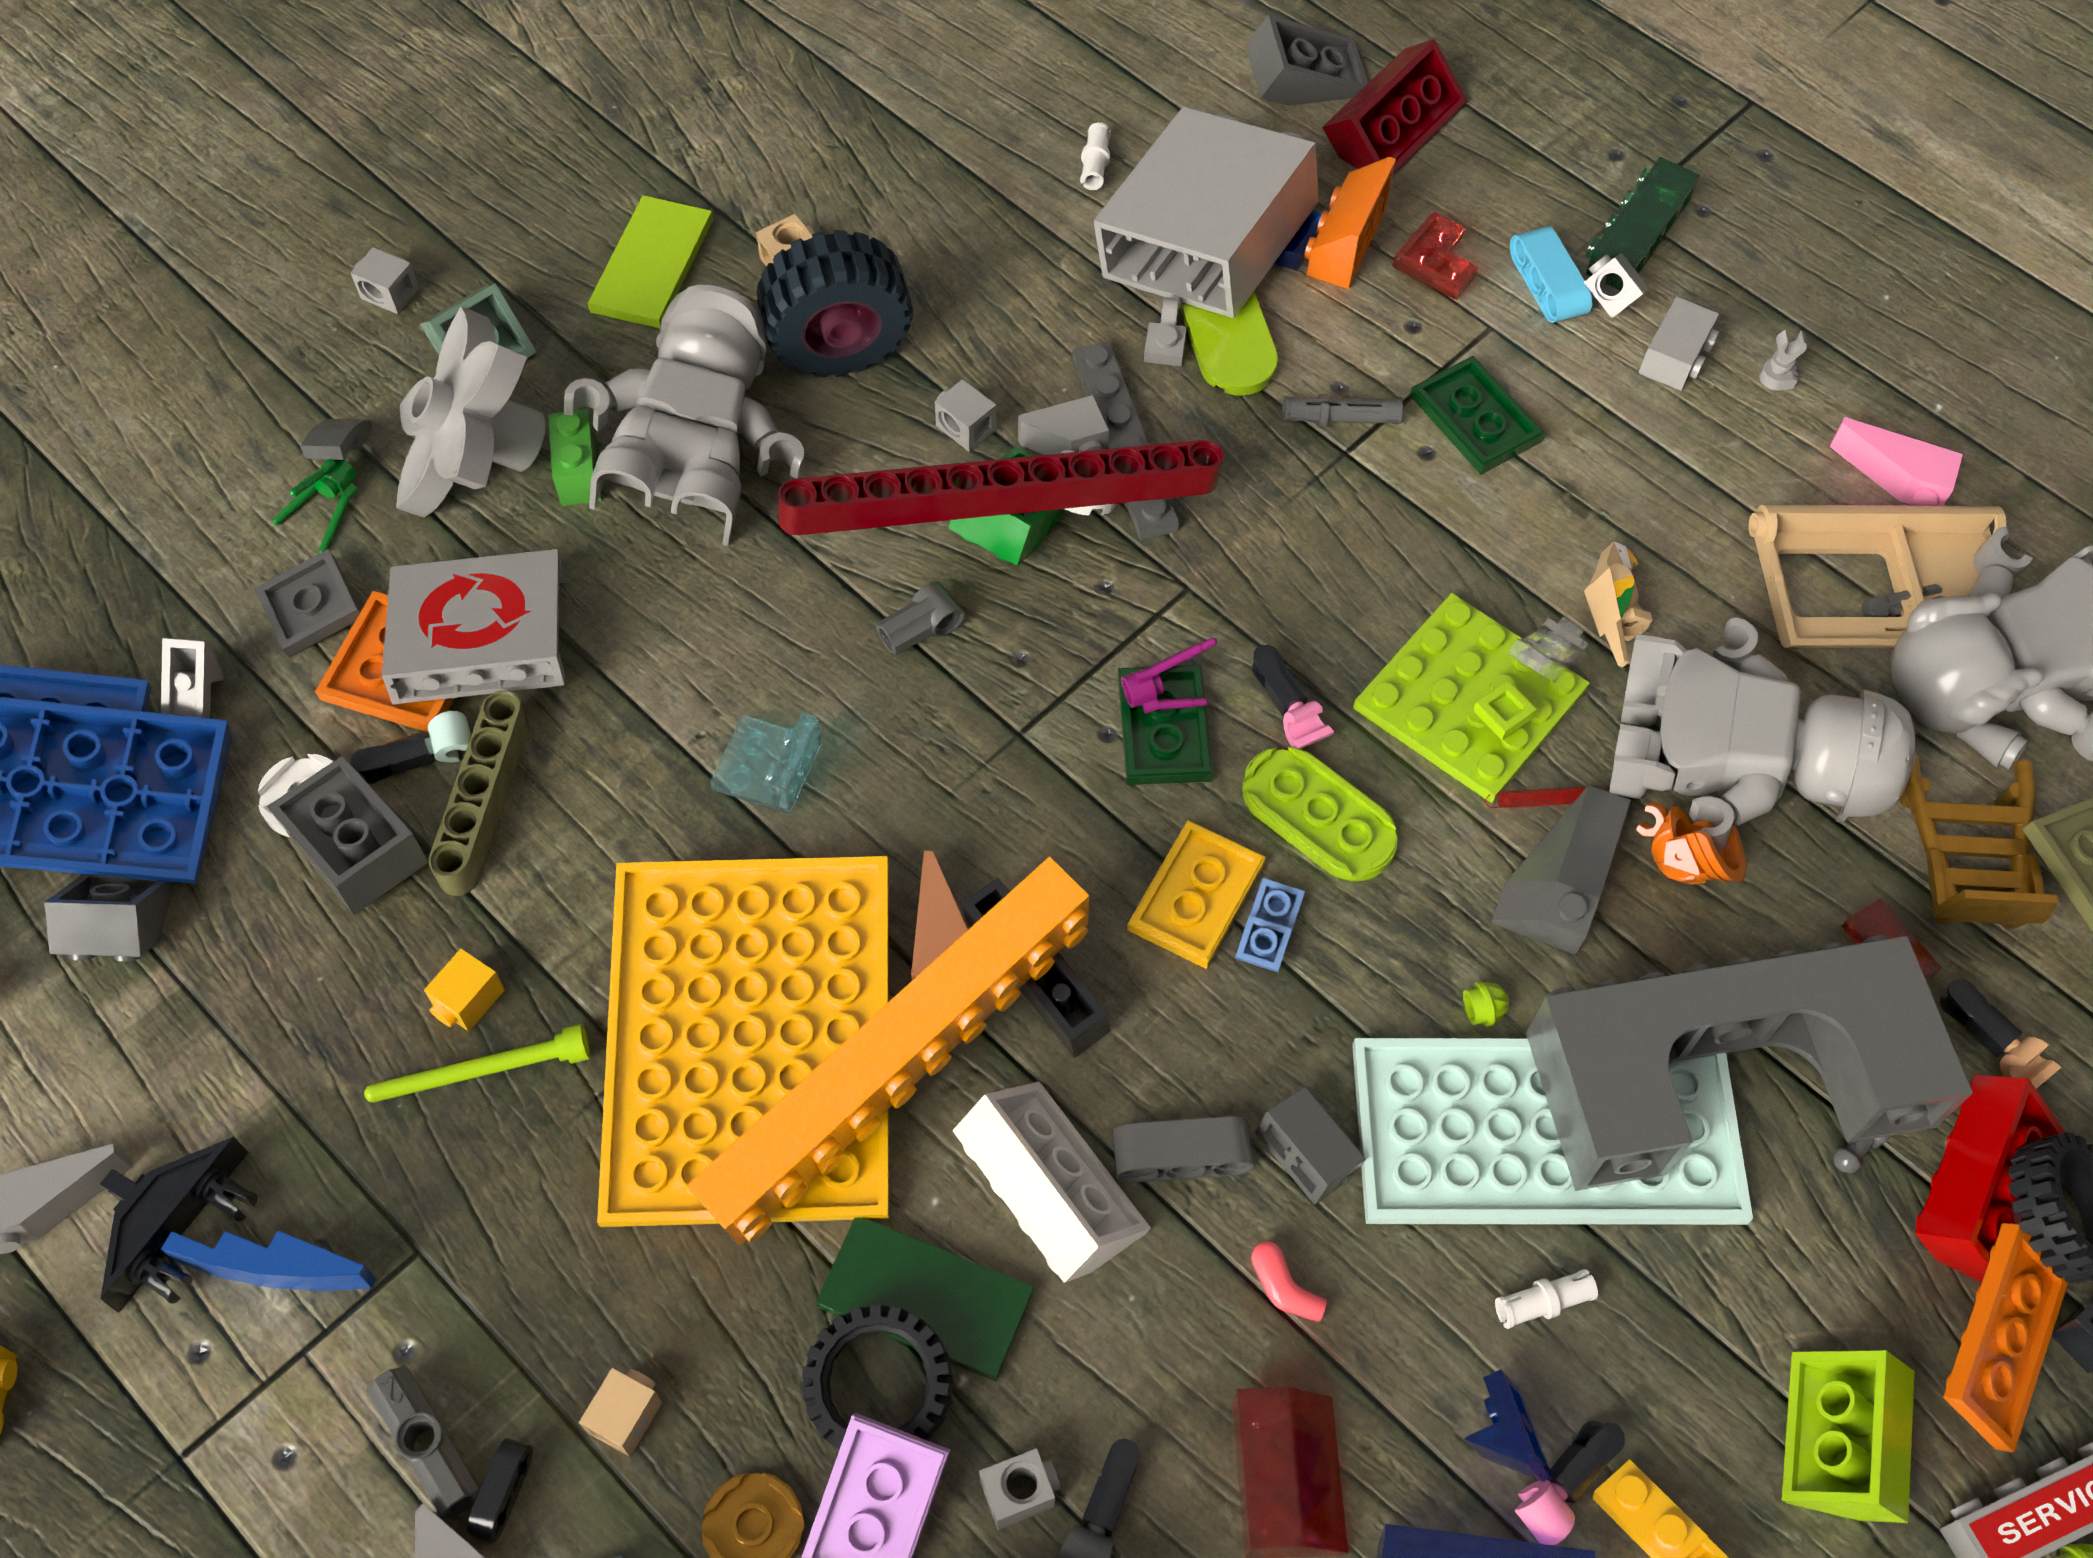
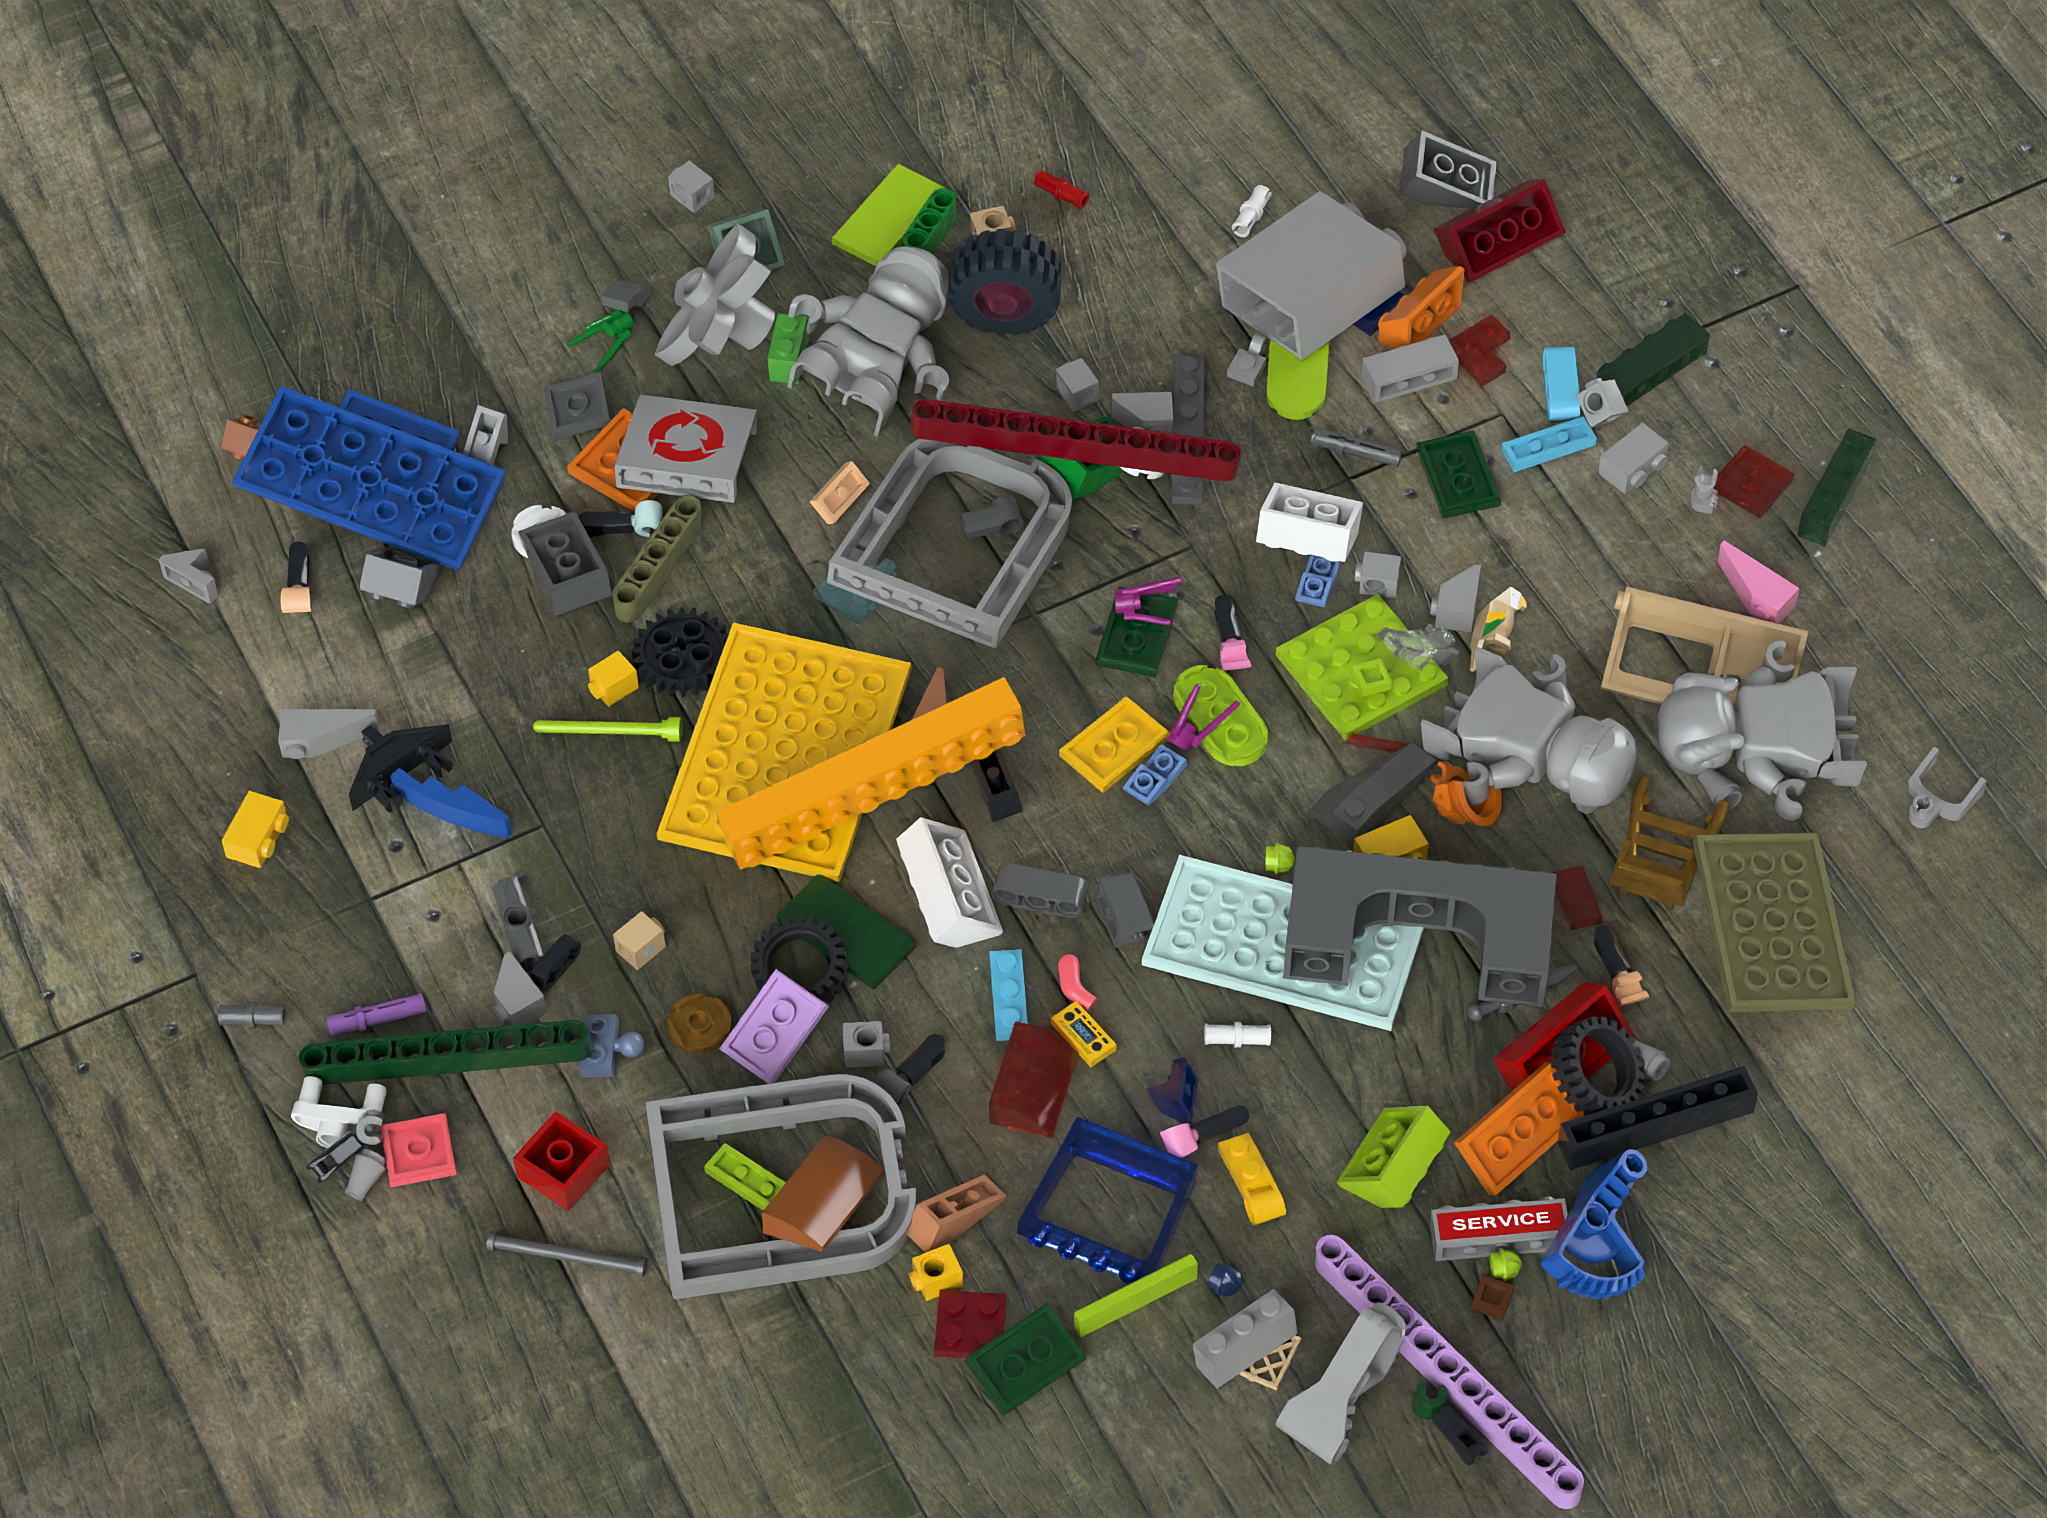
camera: 20 degrees right, 5 degrees down
none -> black gear [632,607,729,697]
none -> light nougat plate [810,461,870,524]
none -> light grey door [827,439,1072,649]
none -> green beam [903,188,957,254]
none -> medium azure plate [989,949,1029,1041]
none -> red axle [1033,171,1089,210]
none -> yellow tile [1051,1001,1117,1068]
none -> magenta plant [1166,684,1240,752]
none -> white brick [1256,483,1363,562]
none -> medium blue slope [1295,554,1341,608]
none -> yellow brick [1353,815,1429,860]
none -> light grey brick [1355,552,1401,599]
none -> light grey brick [1361,335,1459,403]
none -> light grey slope [1430,565,1481,633]
none -> medium azure plate [1501,416,1597,472]
none -> clear red plate [1713,445,1795,518]
none -> clear green brick [1797,428,1876,547]

